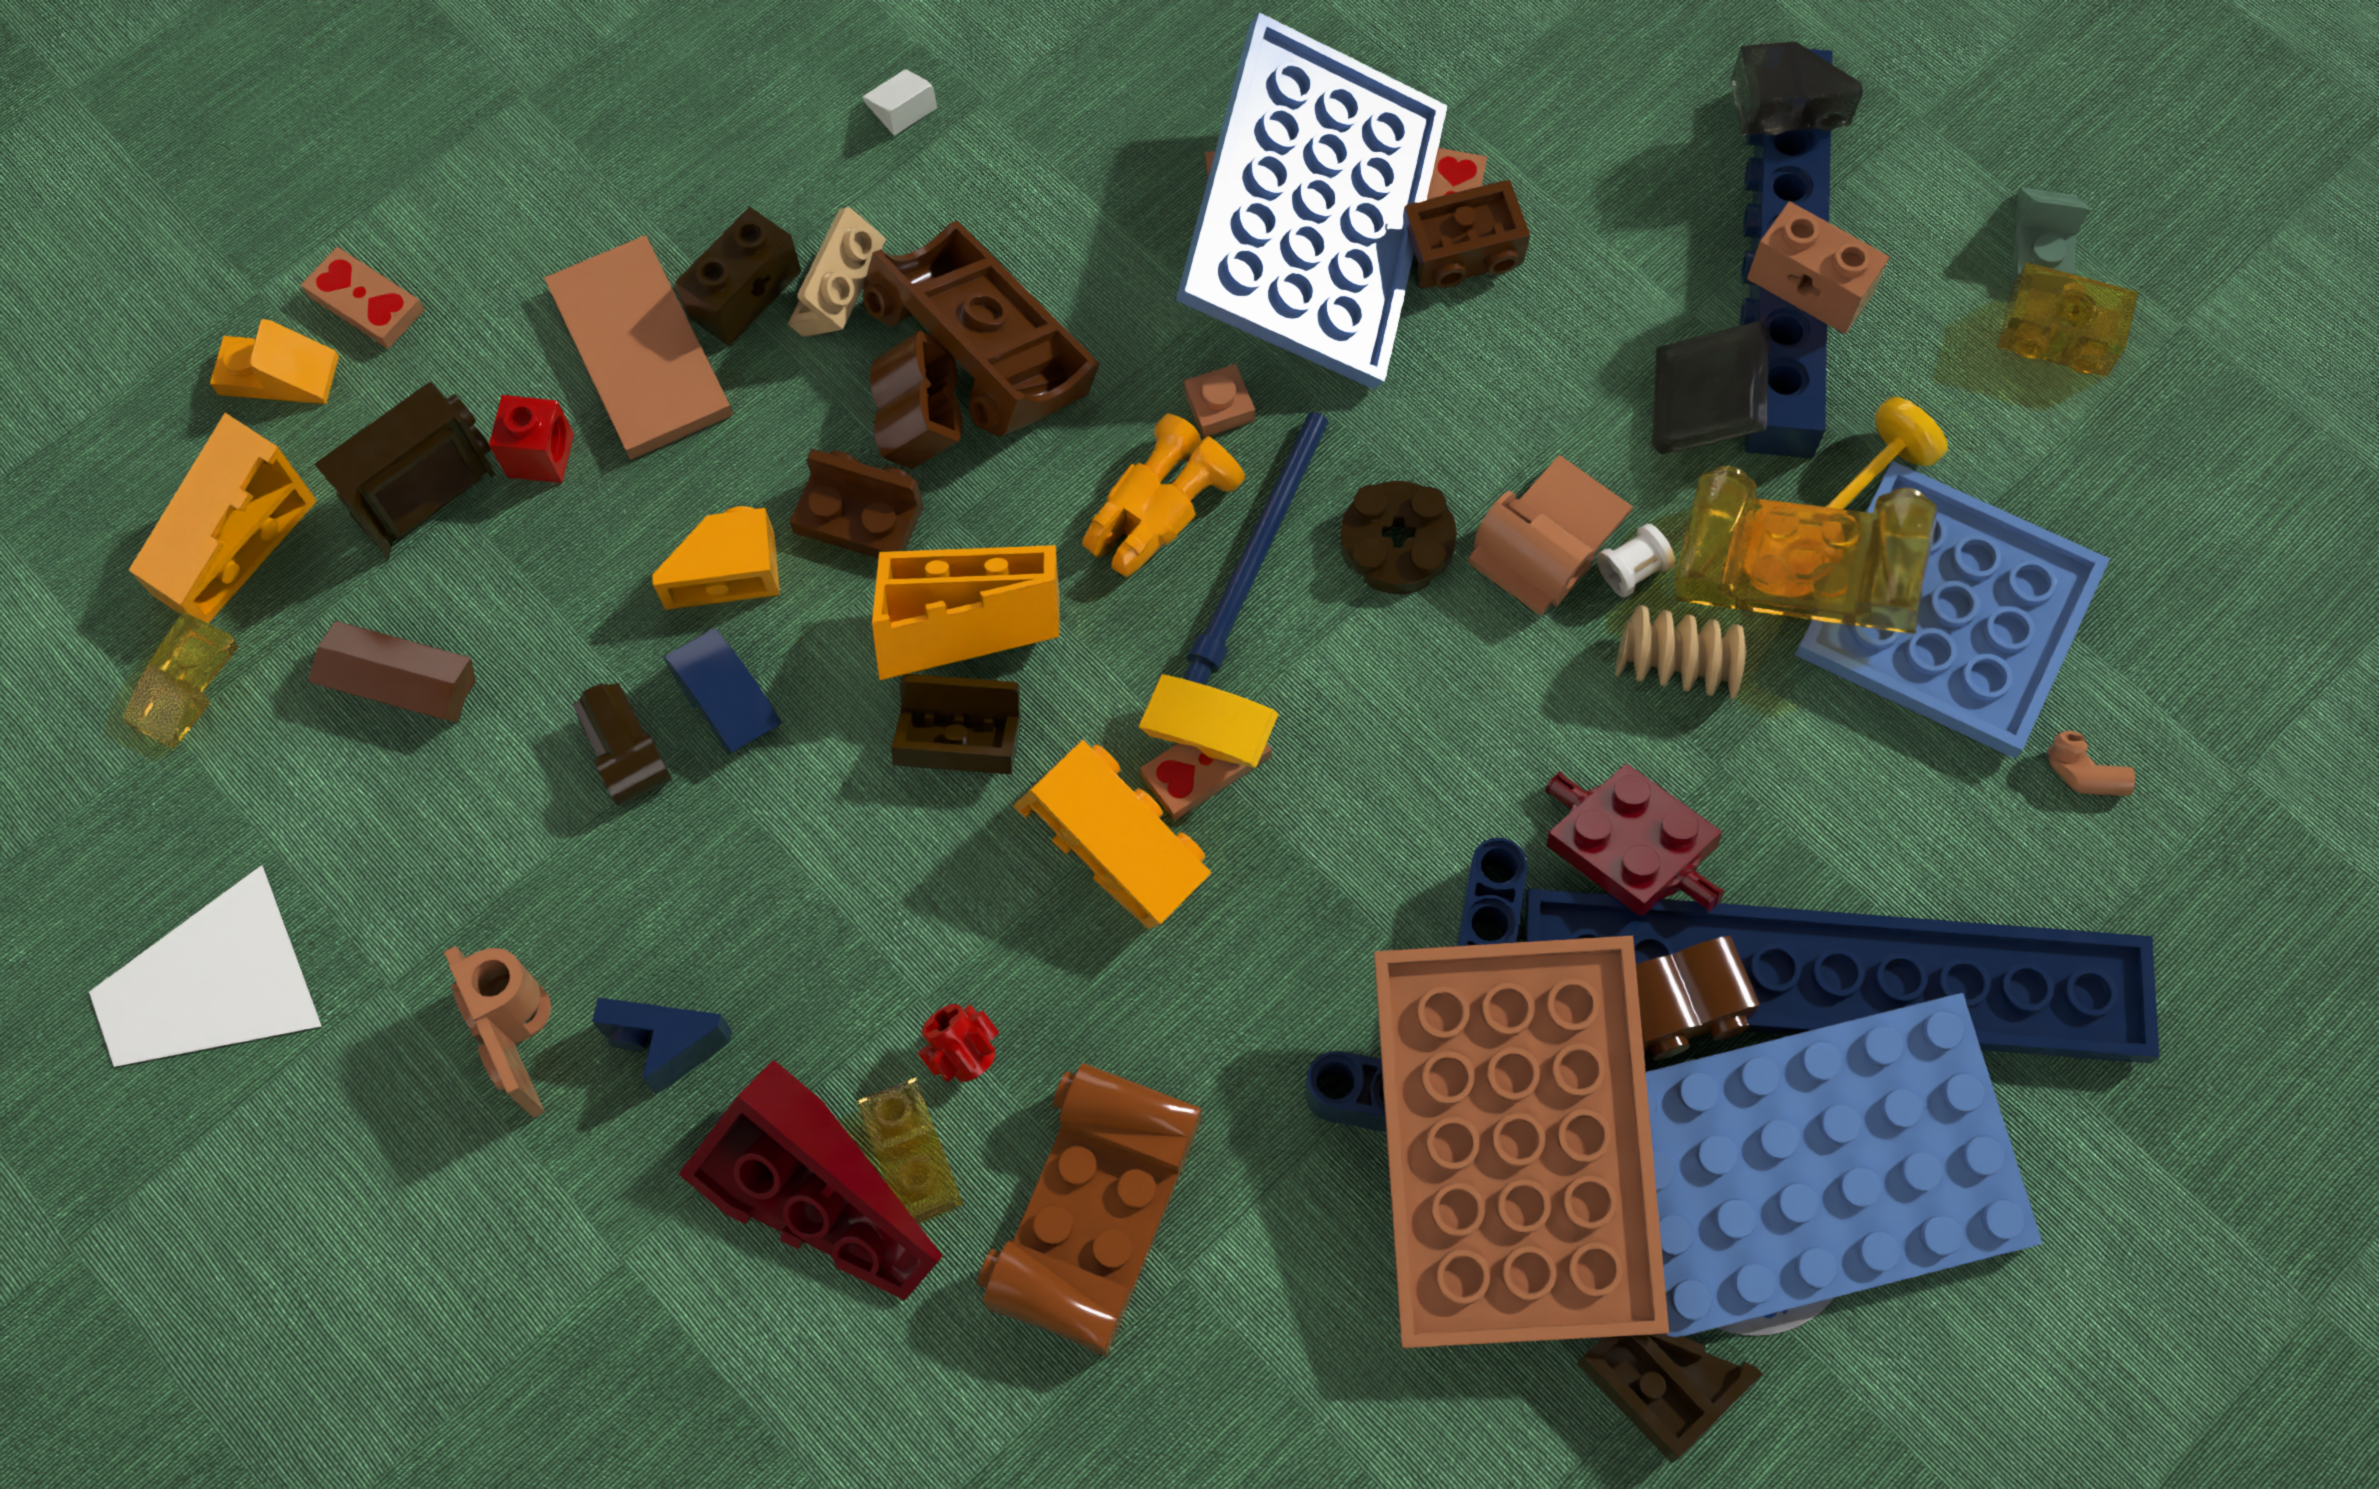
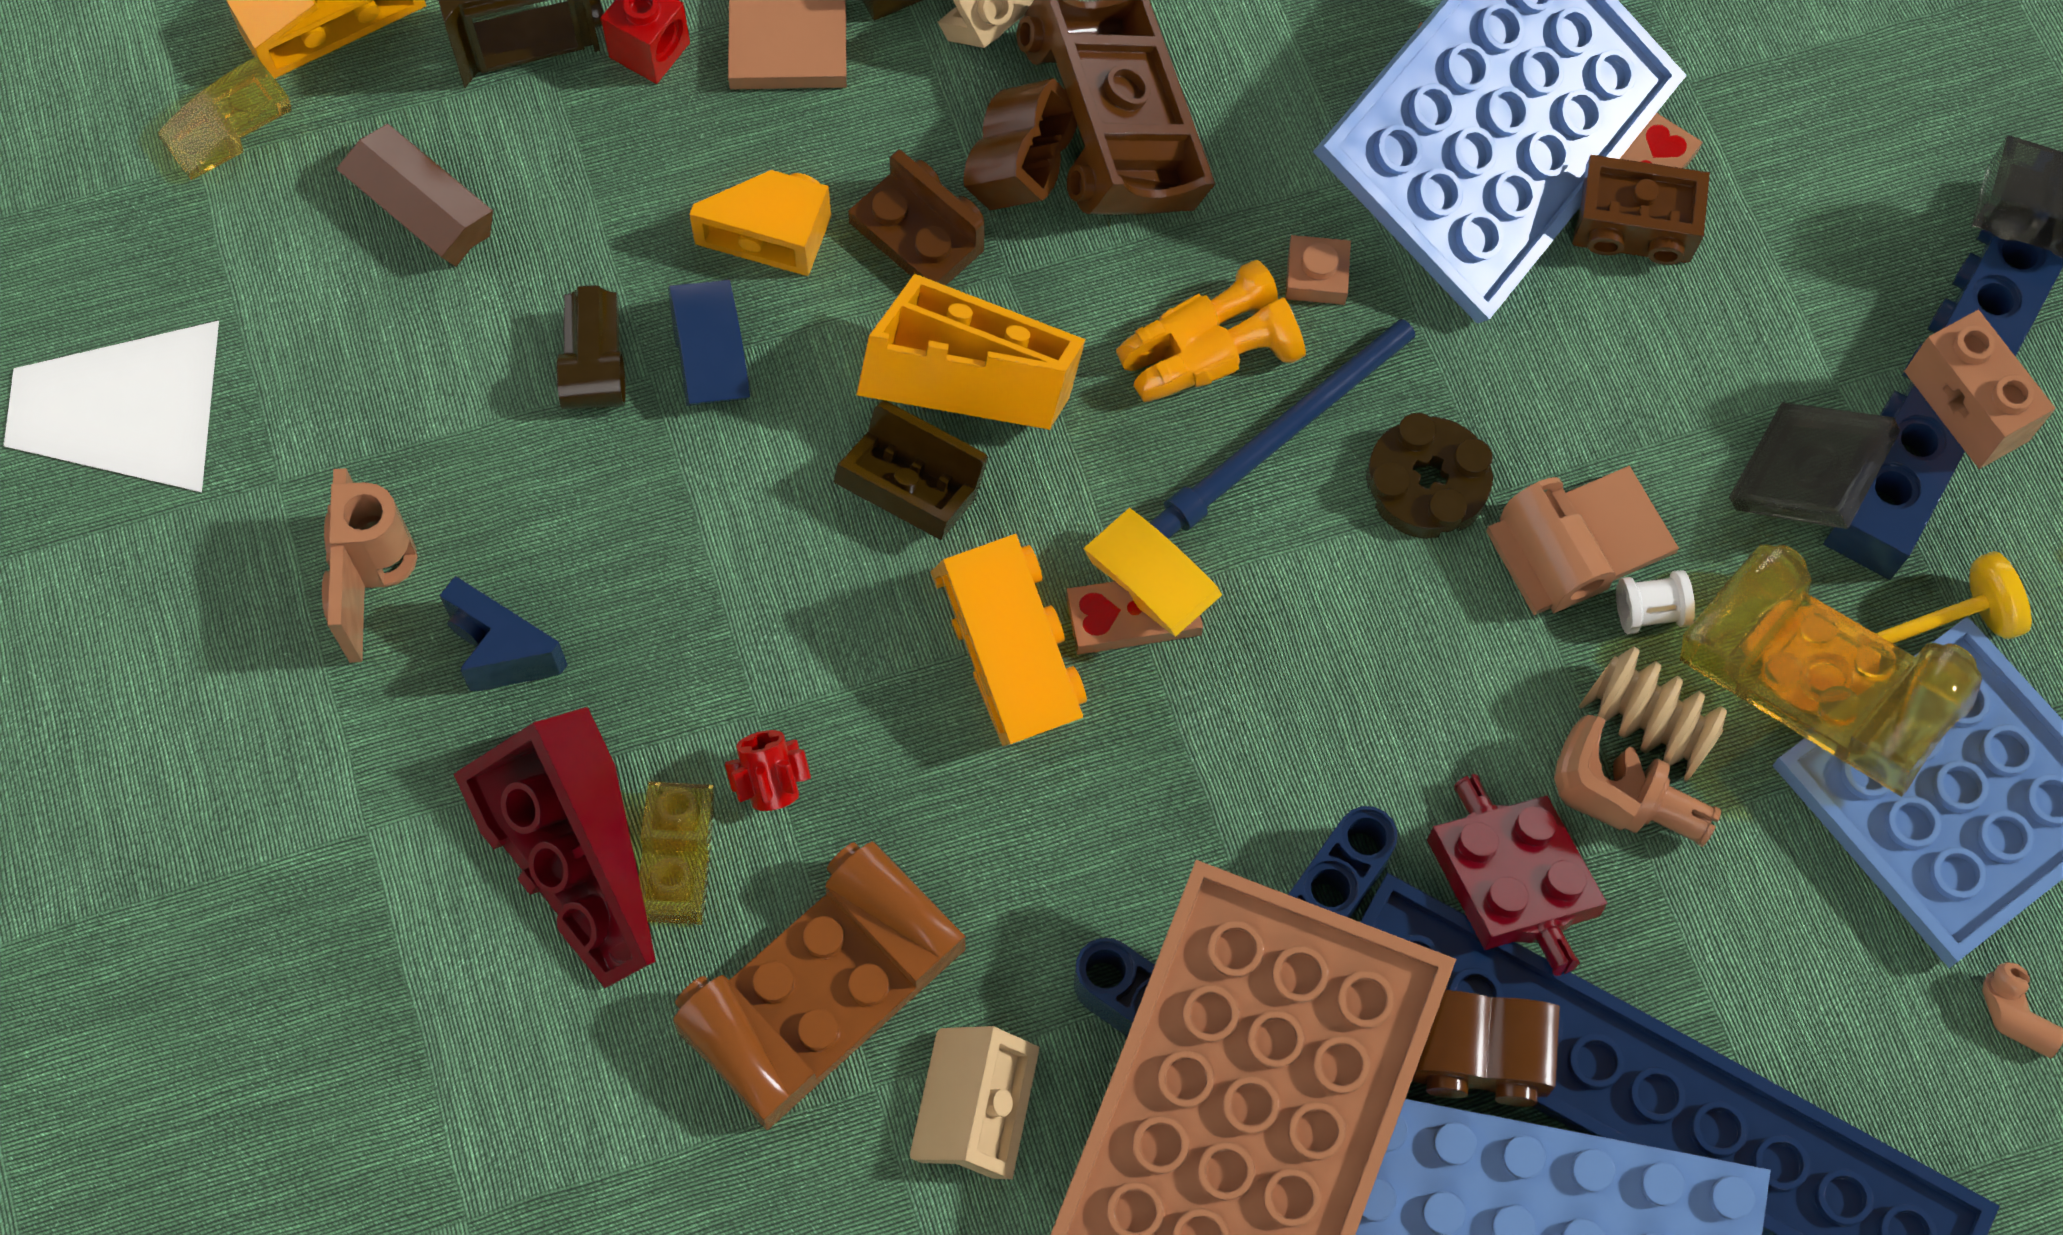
camera: 20 degrees right, 0 degrees up
none -> tan panel [910,1026,1040,1179]
none -> nougat piece [1554,715,1721,847]

